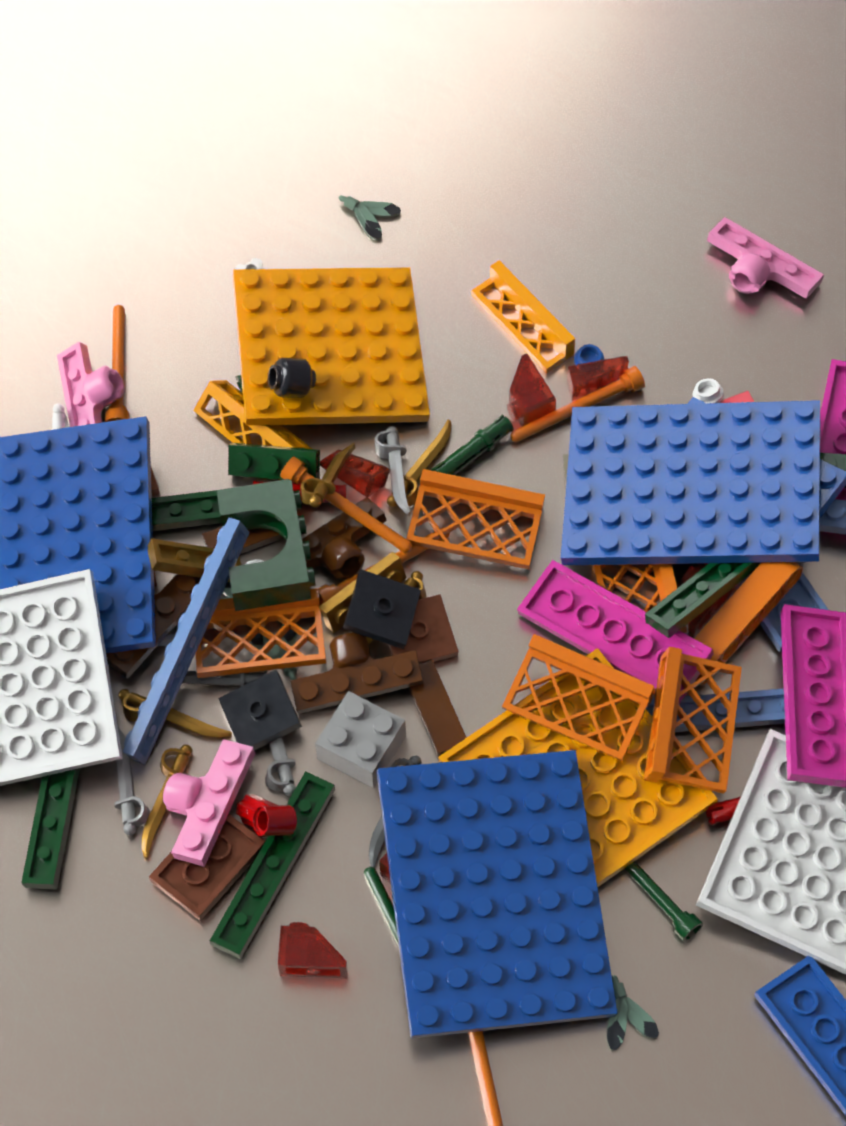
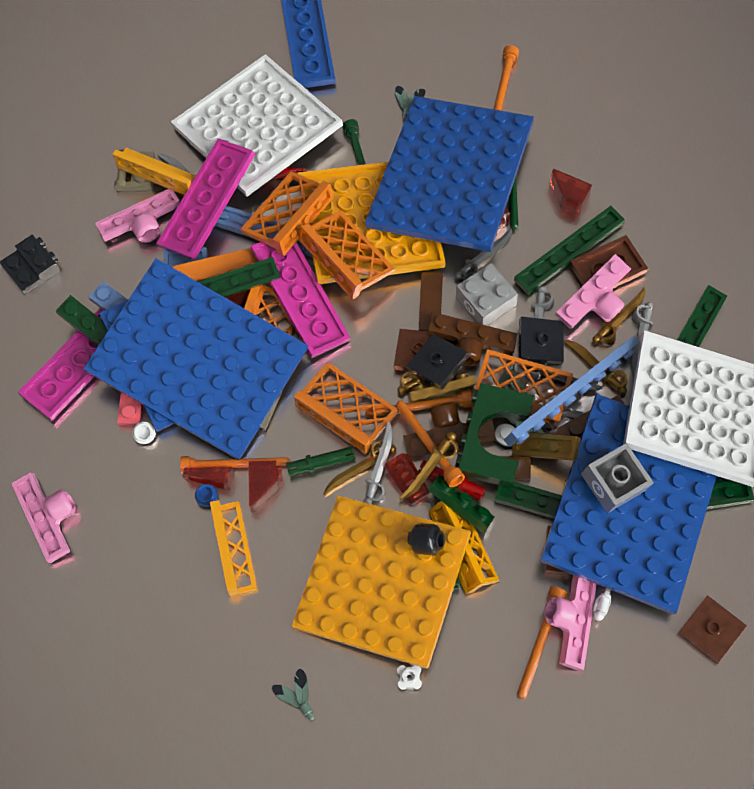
camera: 155 degrees left, 5 degrees up
red piece [236,794,297,836] -> none
none -> light grey brick [581,443,654,514]

